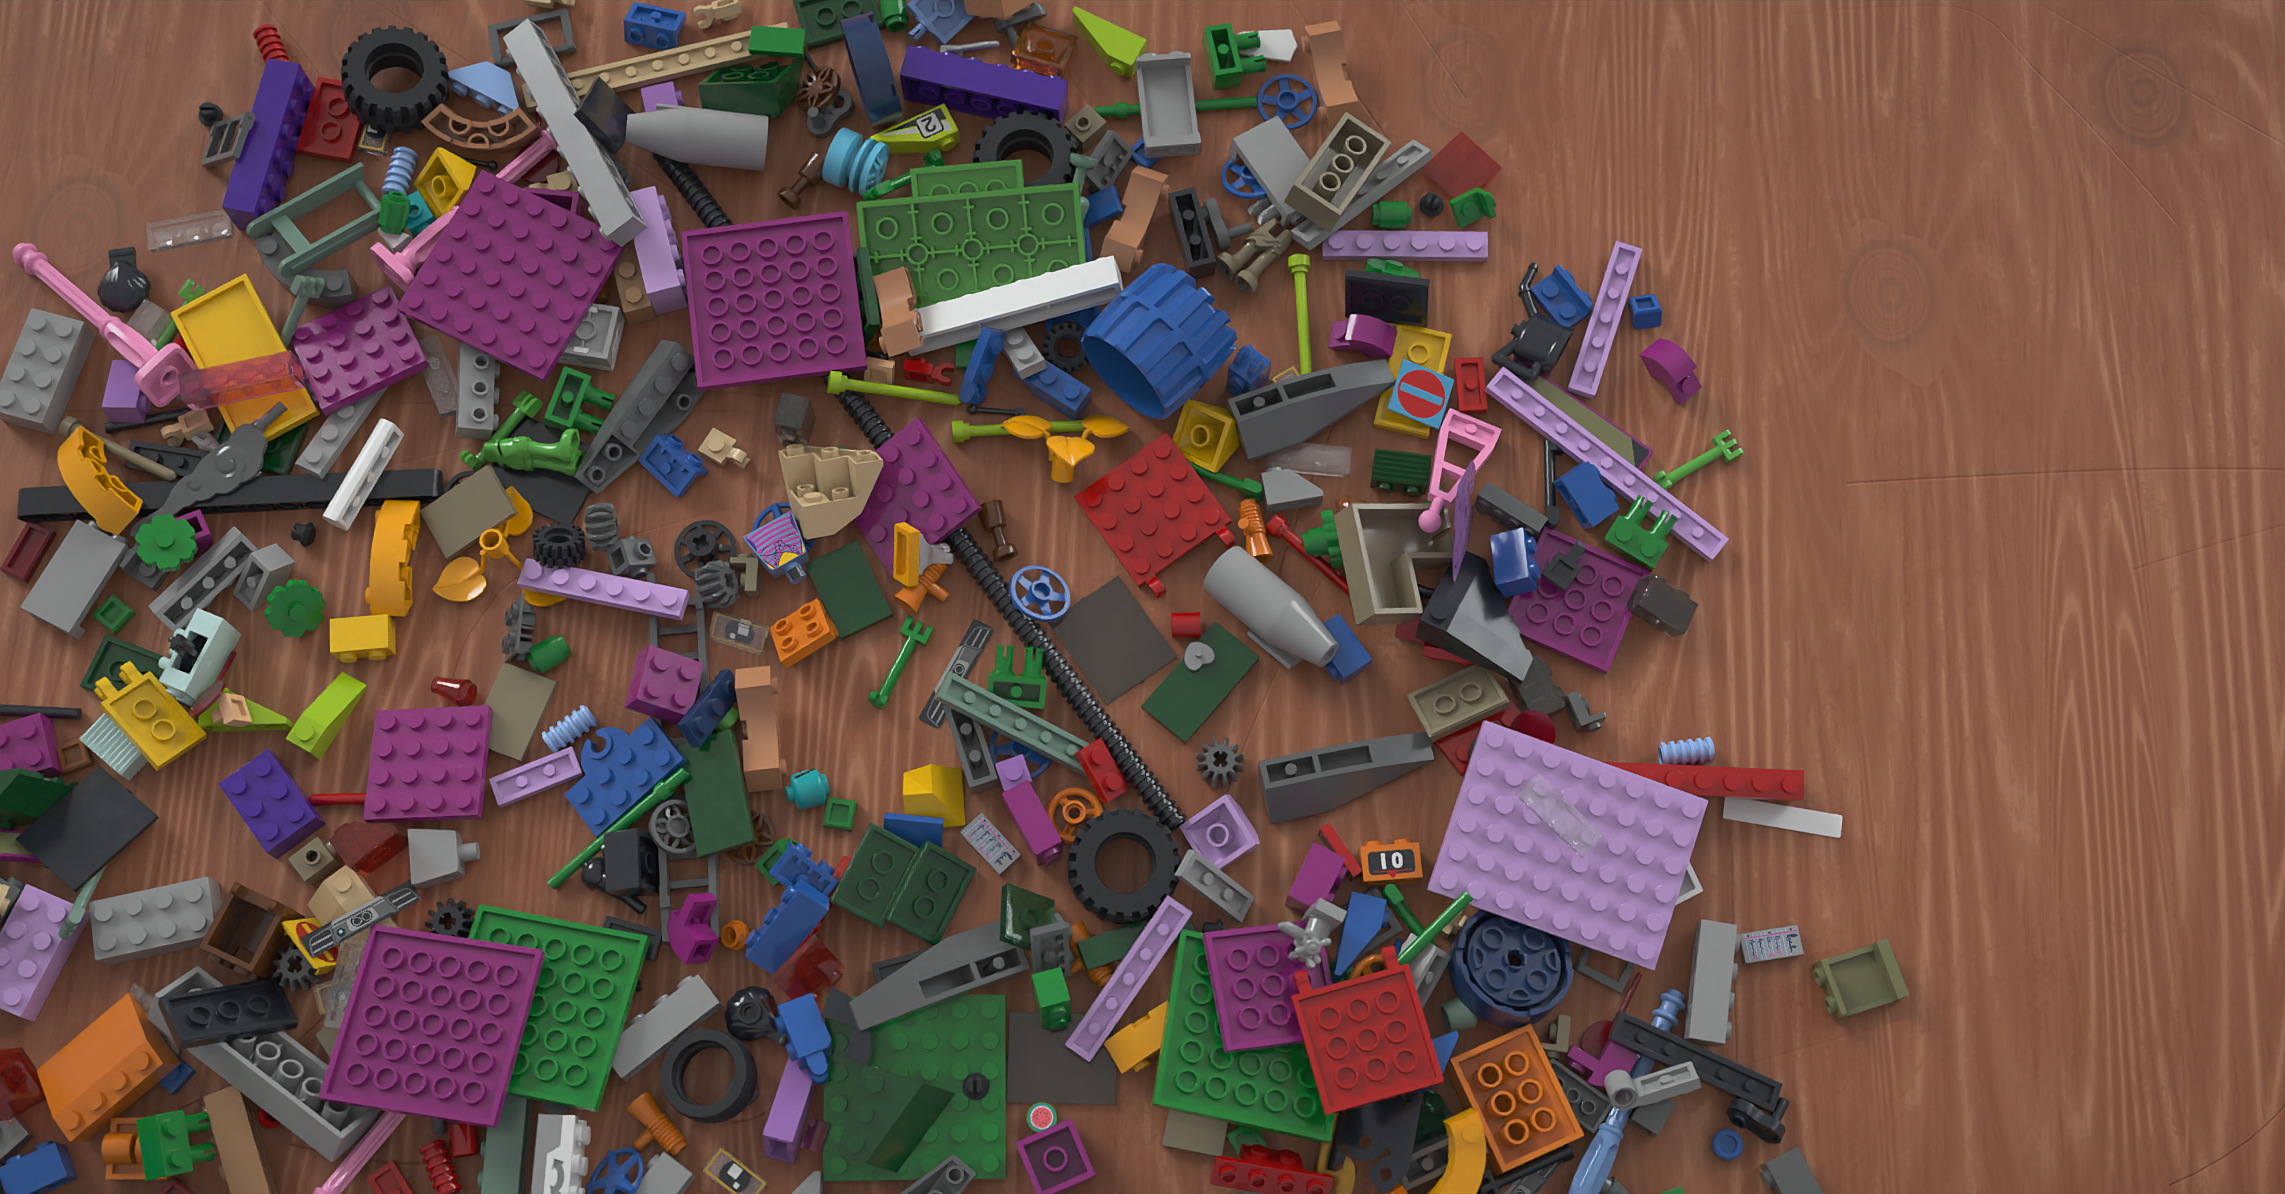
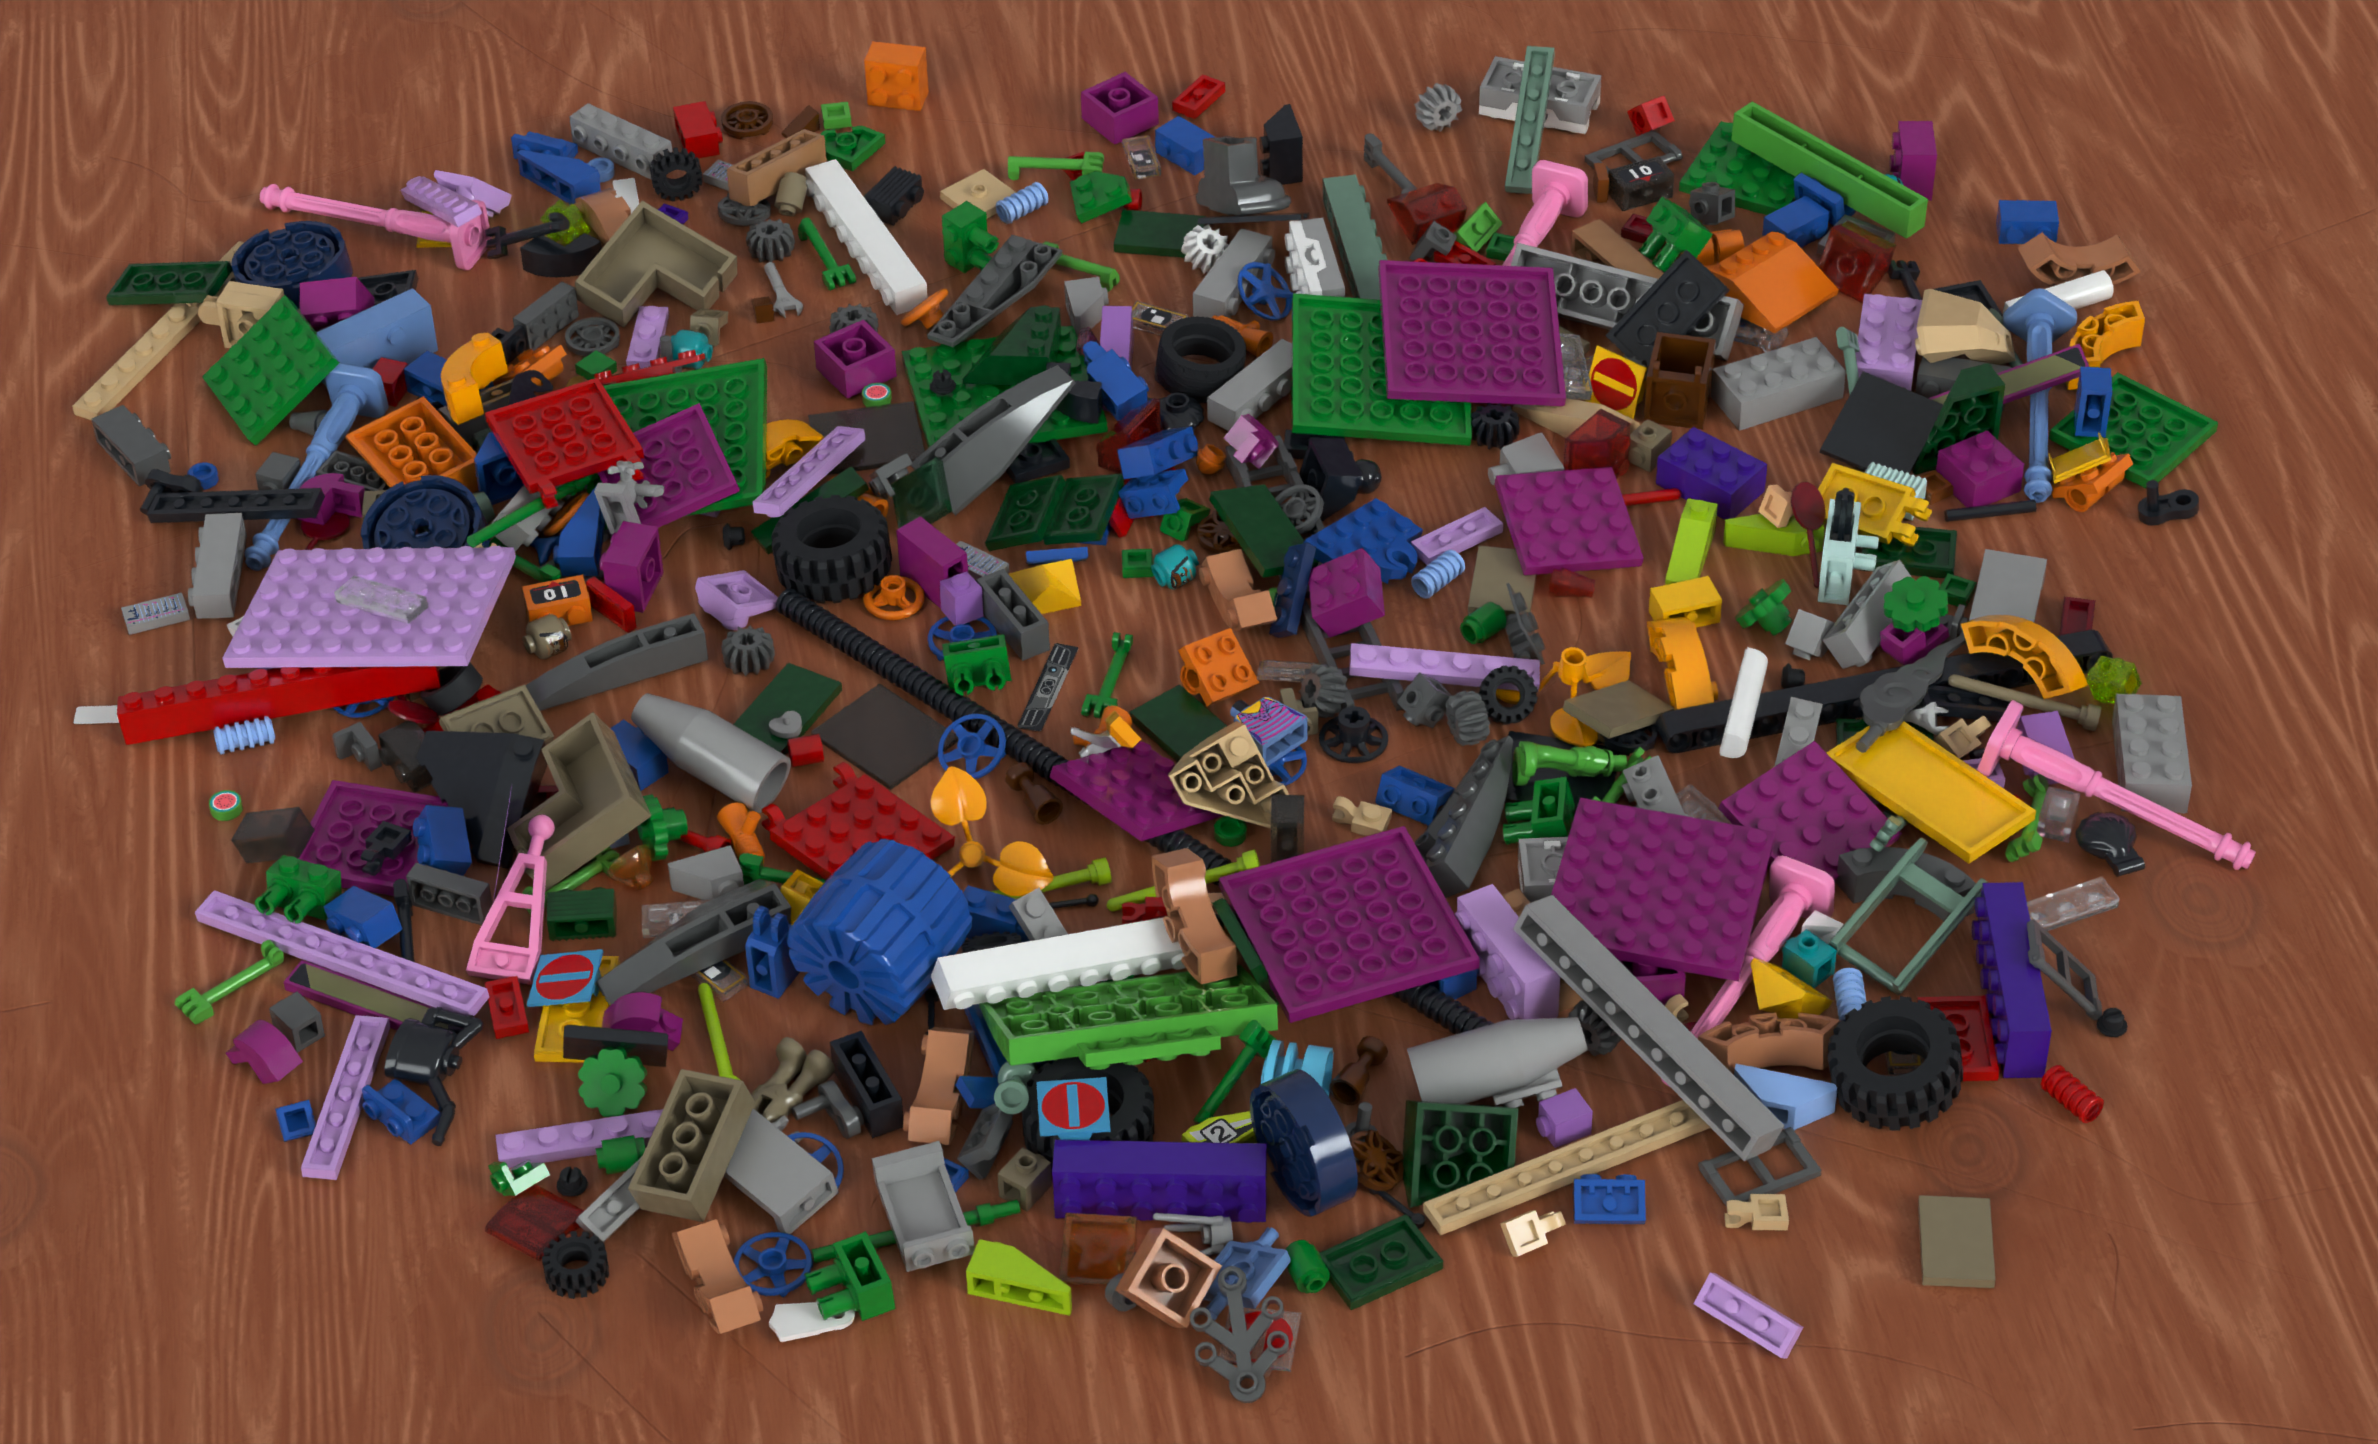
camera: 170 degrees right, 30 degrees down
clear pink brick [178,350,305,411] -> none
sticker [301,880,421,957] -> none
green brick [378,191,411,235] -> none
green bar [547,767,690,890] -> none
black tile [574,77,636,154] -> none
green tile [748,25,806,58] -> none
sand green plate [935,671,1089,778] -> none
blue hinge [959,327,1006,405] -> none
green brick [1031,967,1071,1030] -> none
red plate [1074,738,1130,804] -> none
light grey plate [1175,850,1255,923] -> none
light grey plate [1604,1061,1702,1110] -> none
olive panel [1813,939,1909,1021] -> none
none -> tile [209,790,243,821]
none -> dark grey brick [269,991,325,1053]
none -> dark tan head [522,614,572,659]
none -> black tyre [542,1231,609,1299]
none -> piece [1036,1077,1111,1140]
none -> clear neon green brick [2086,656,2142,704]

